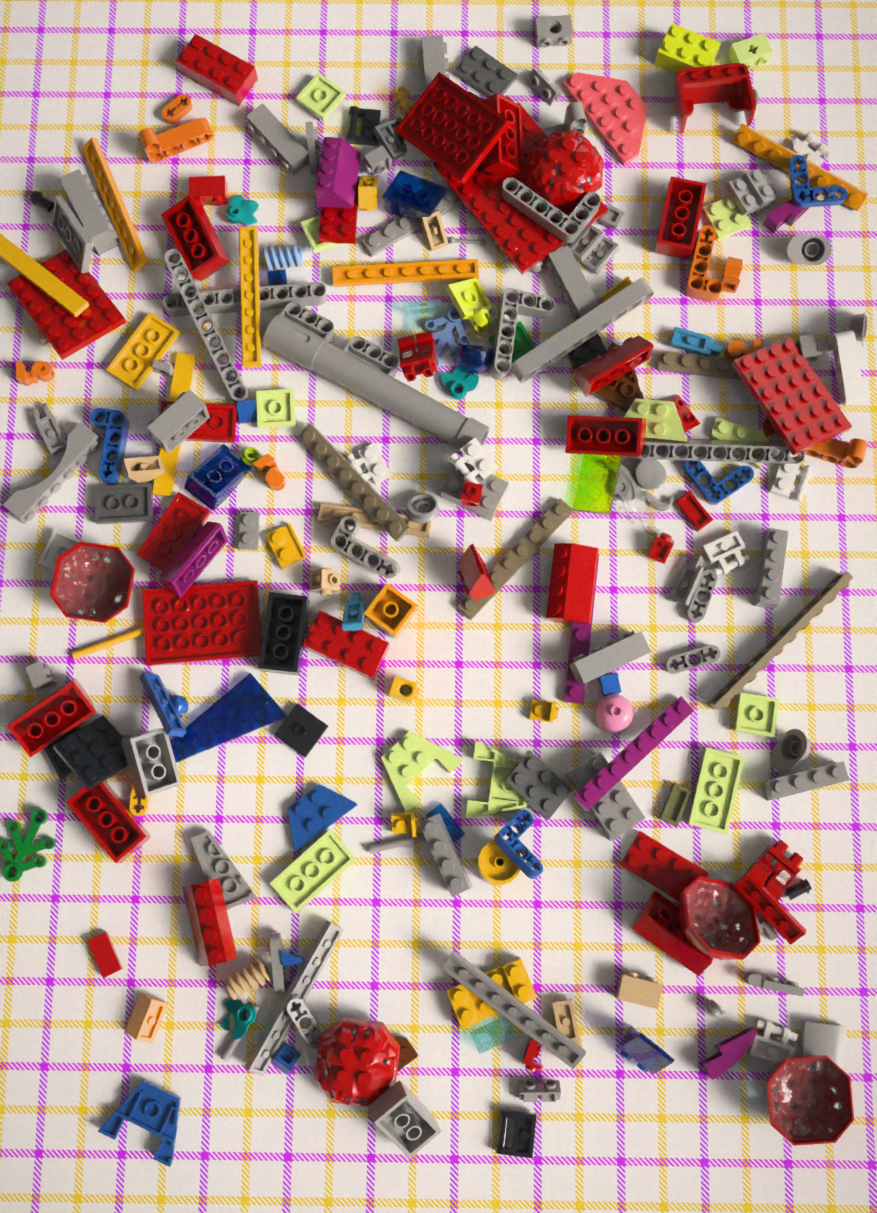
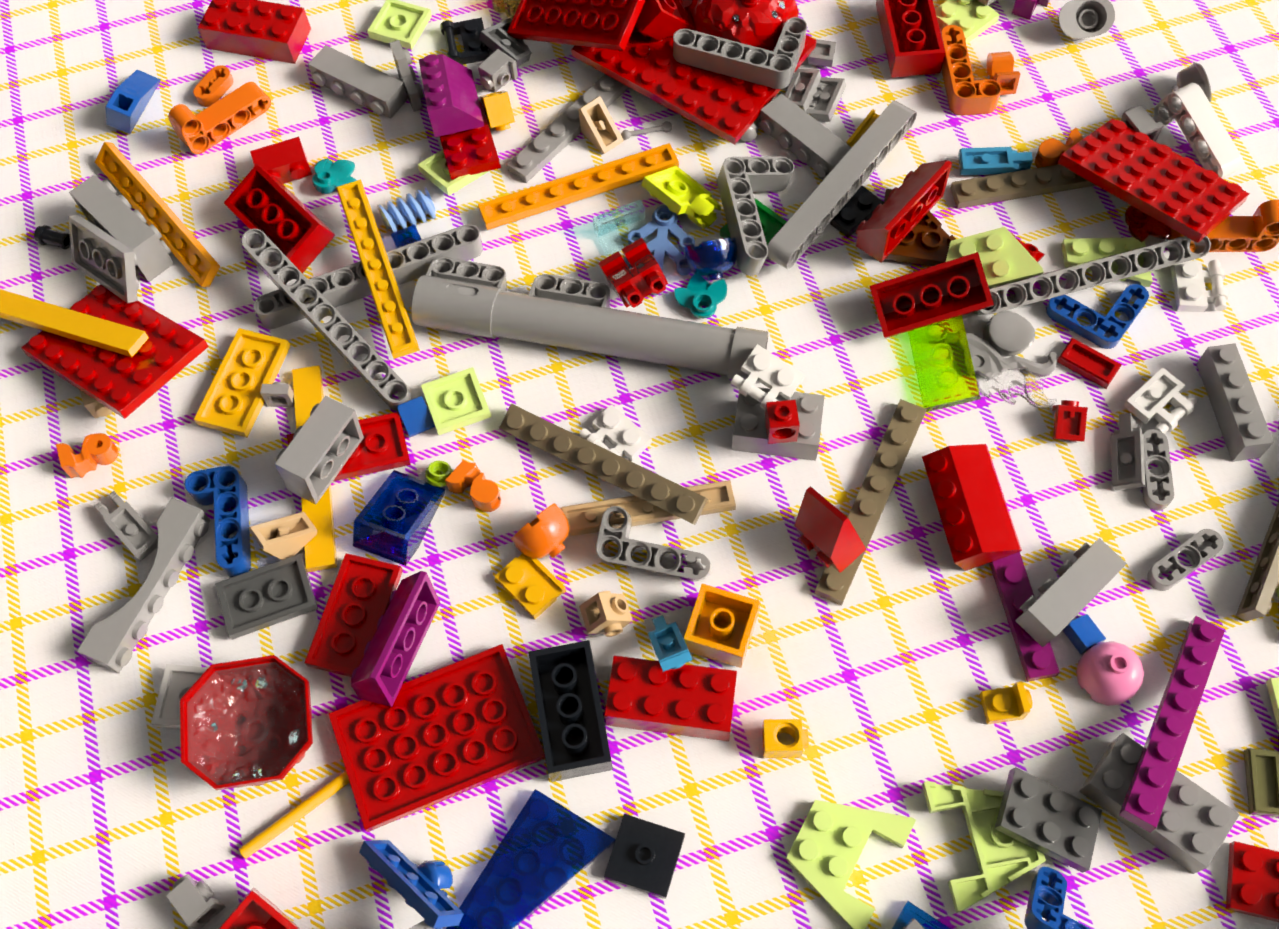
camera: 15 degrees left, 15 degrees down
light grey plate [239,512,260,551] -> none
clear blue slope [382,170,448,217] -> none
light grey piece [407,493,439,523] -> none
none -> blue slope [105,69,161,134]
none -> orange cylinder [511,503,570,559]

